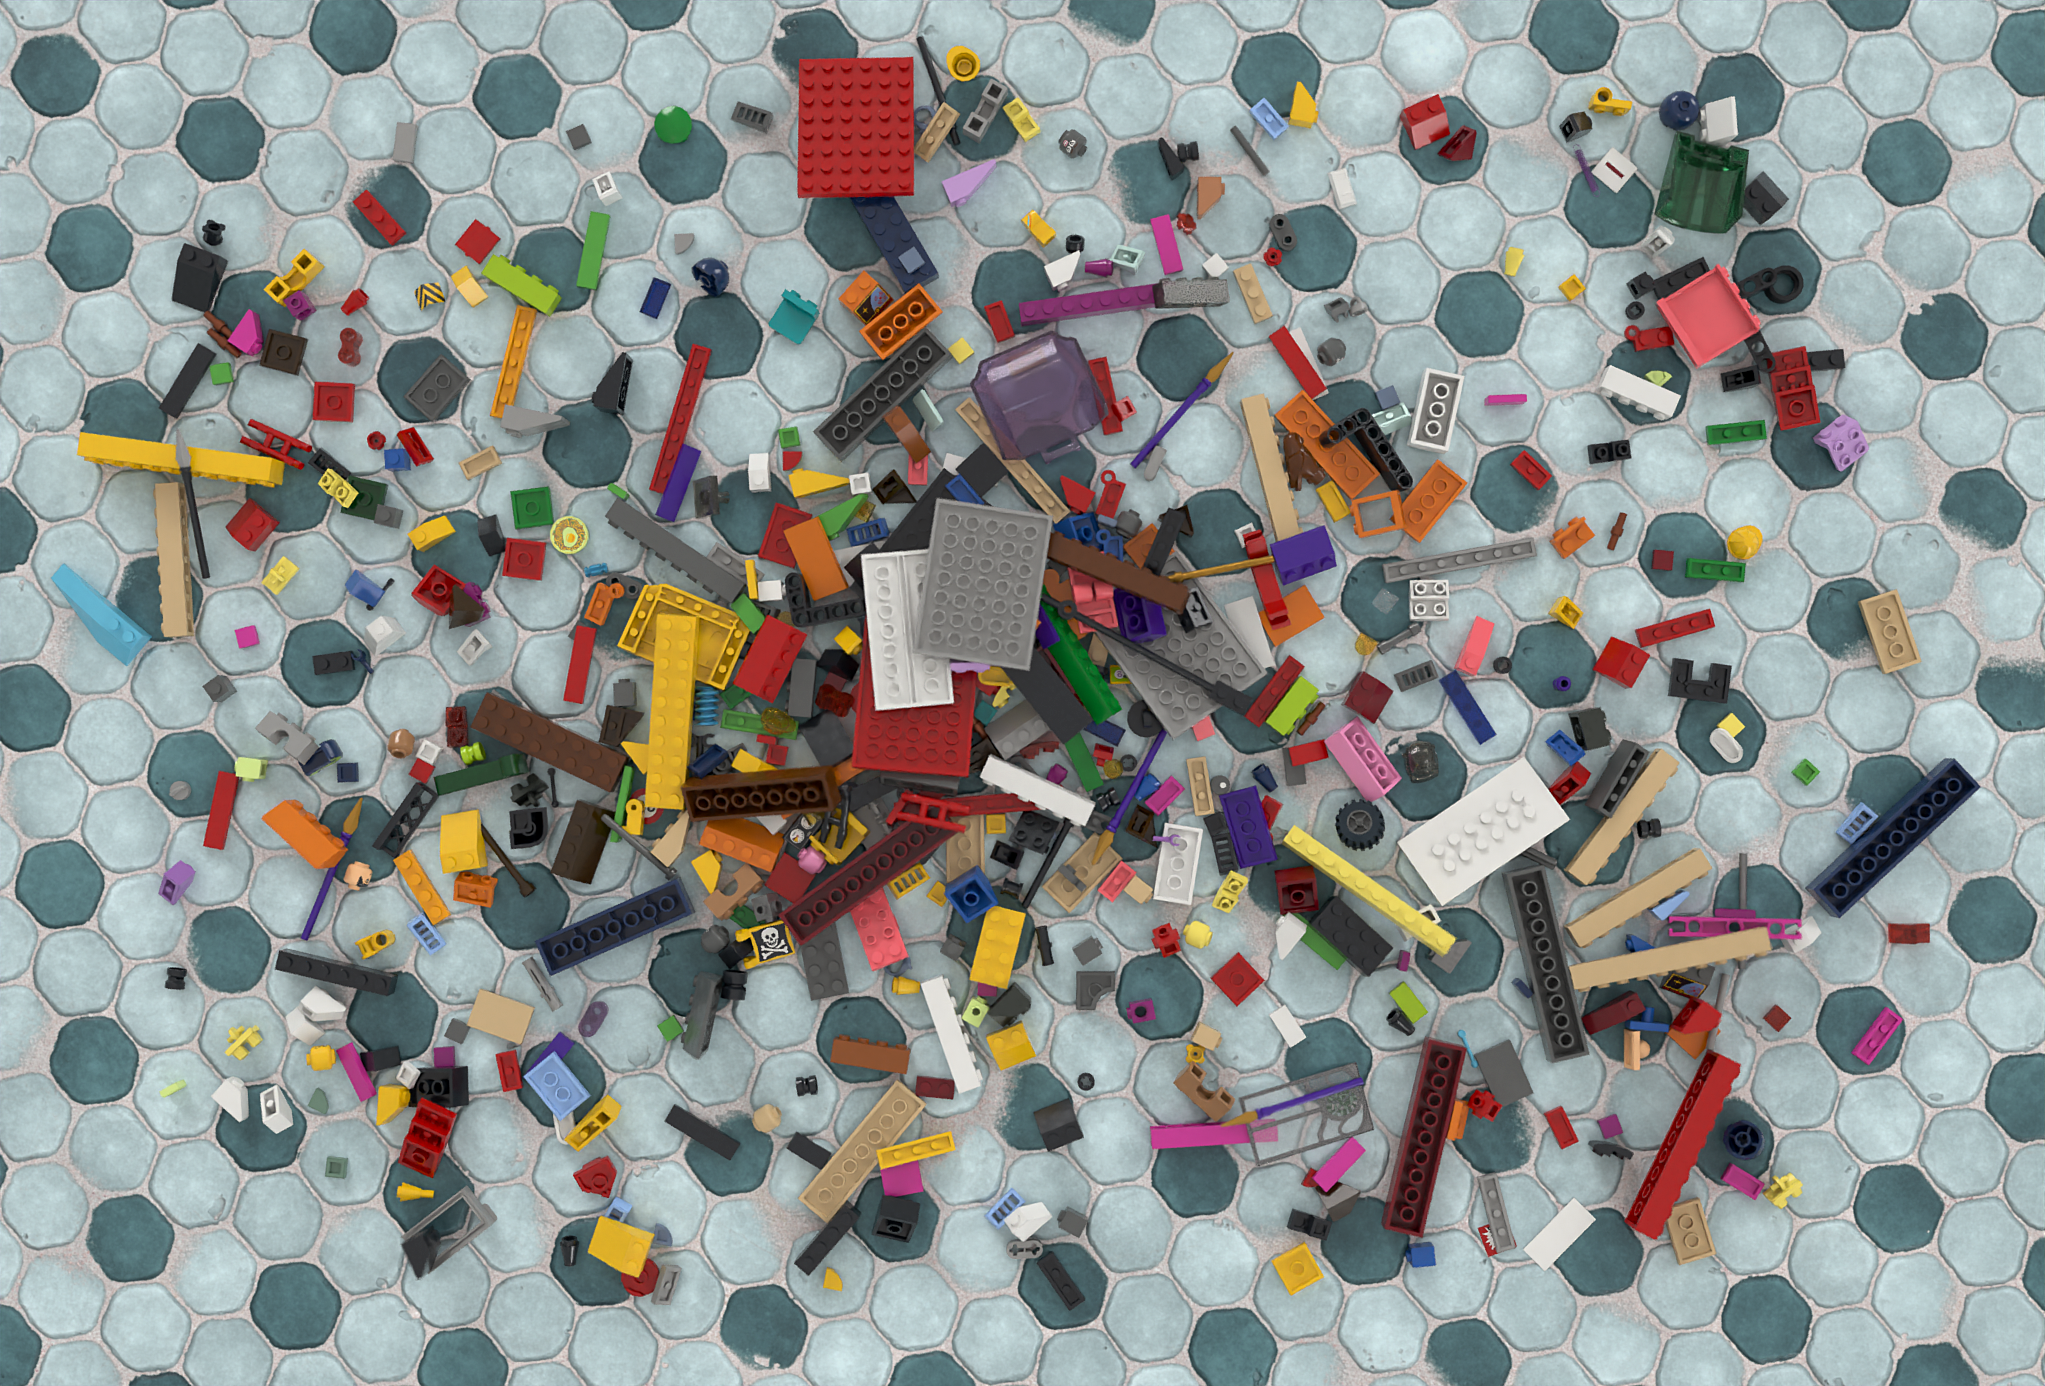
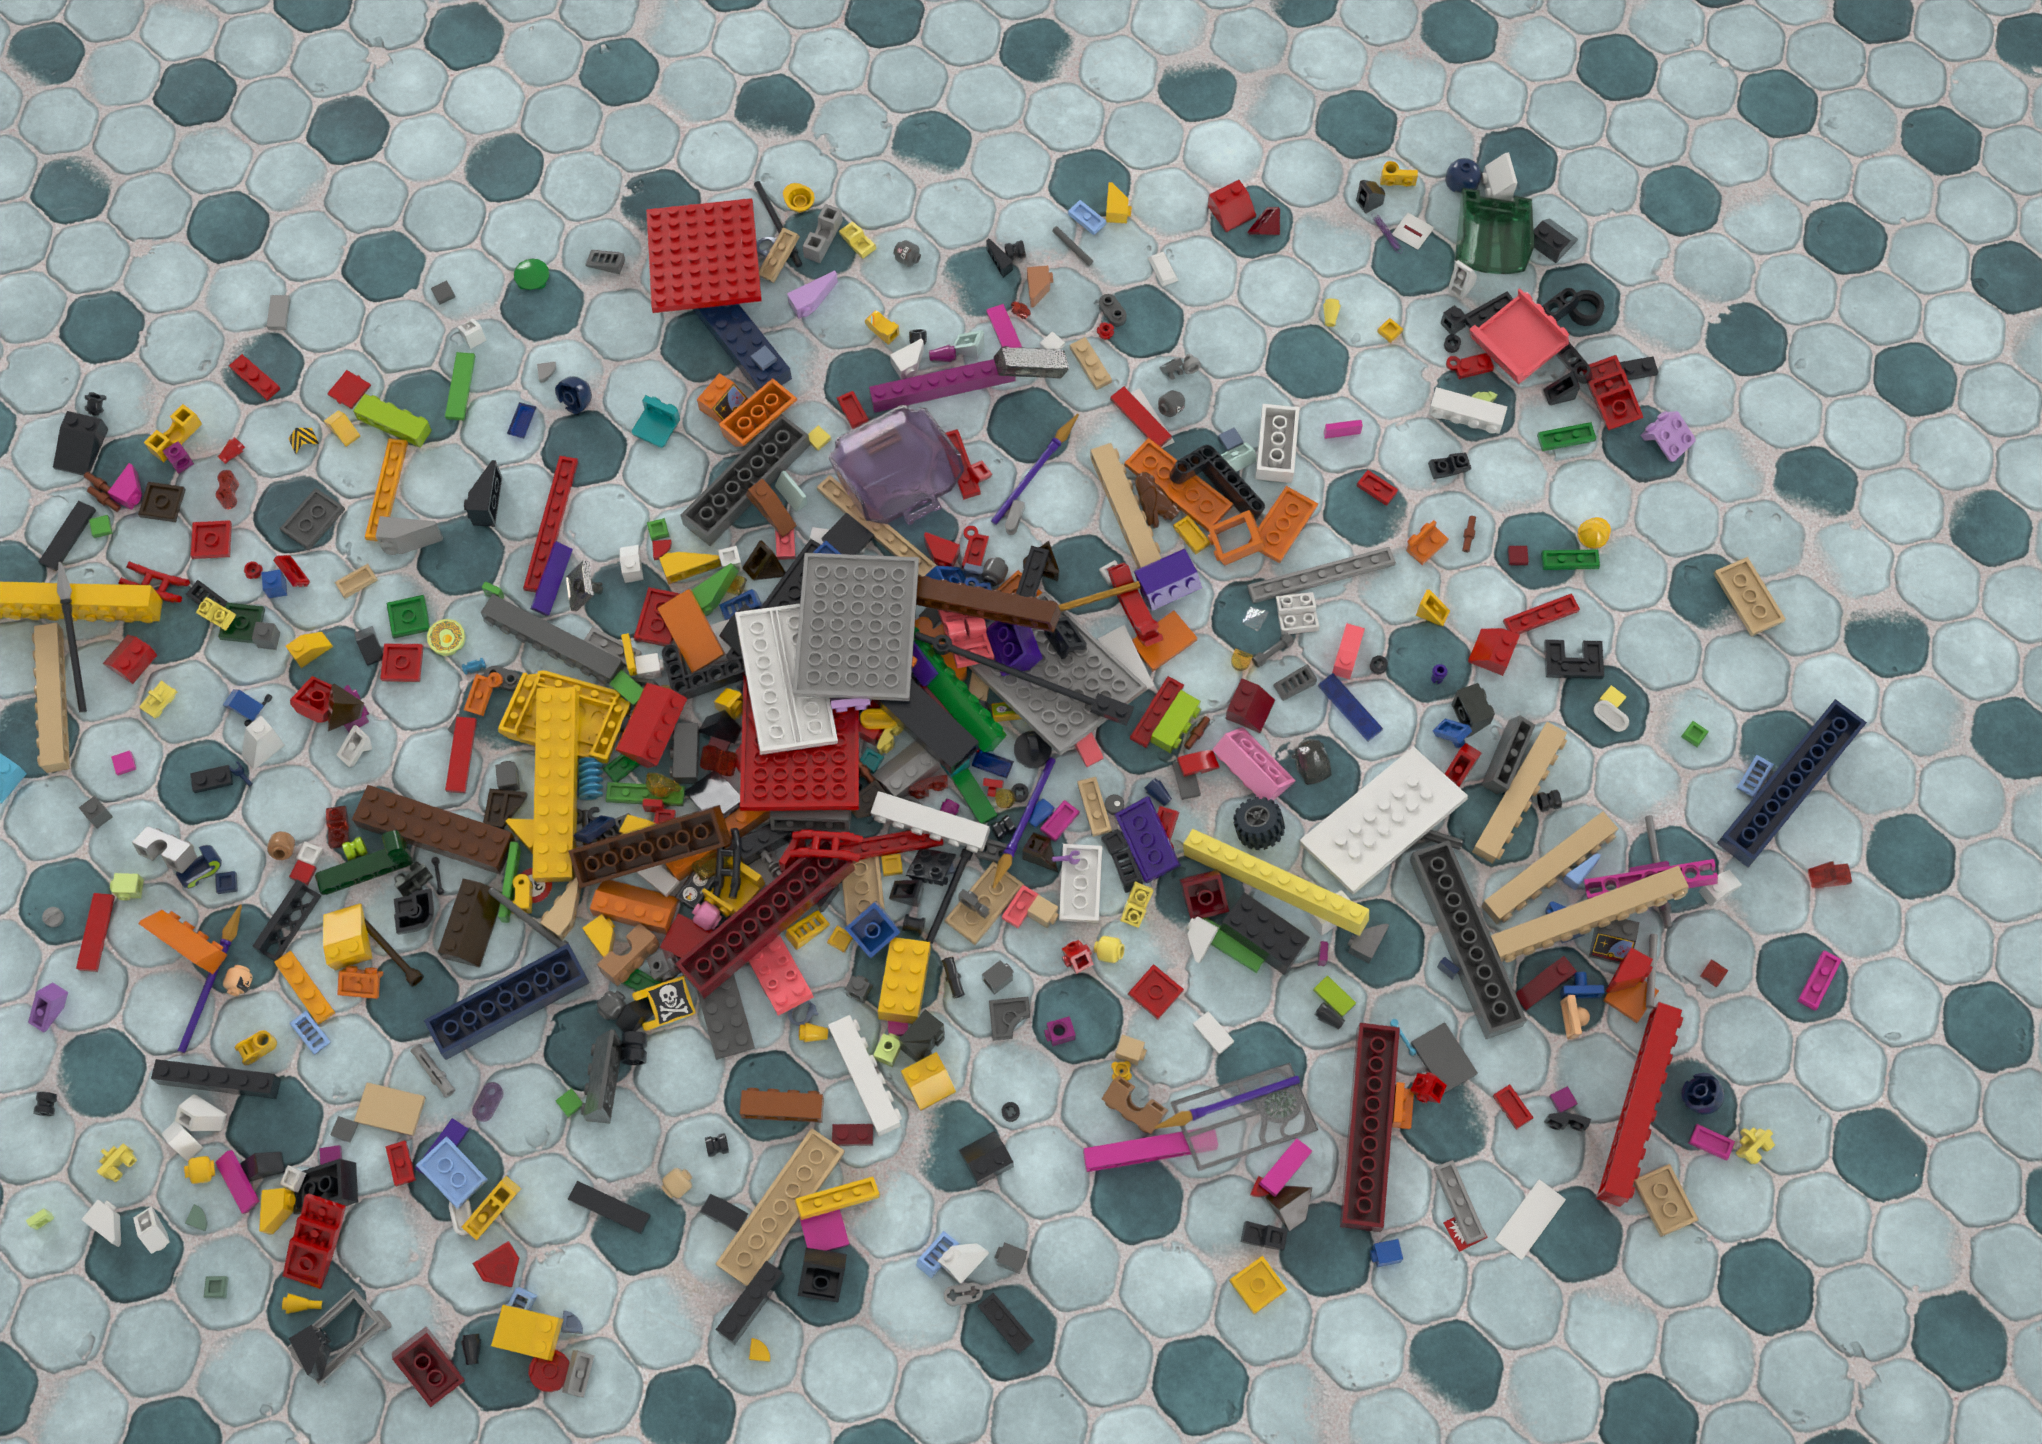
camera: 10 degrees left, 20 degrees down
none -> dark red slope [392,1326,465,1408]

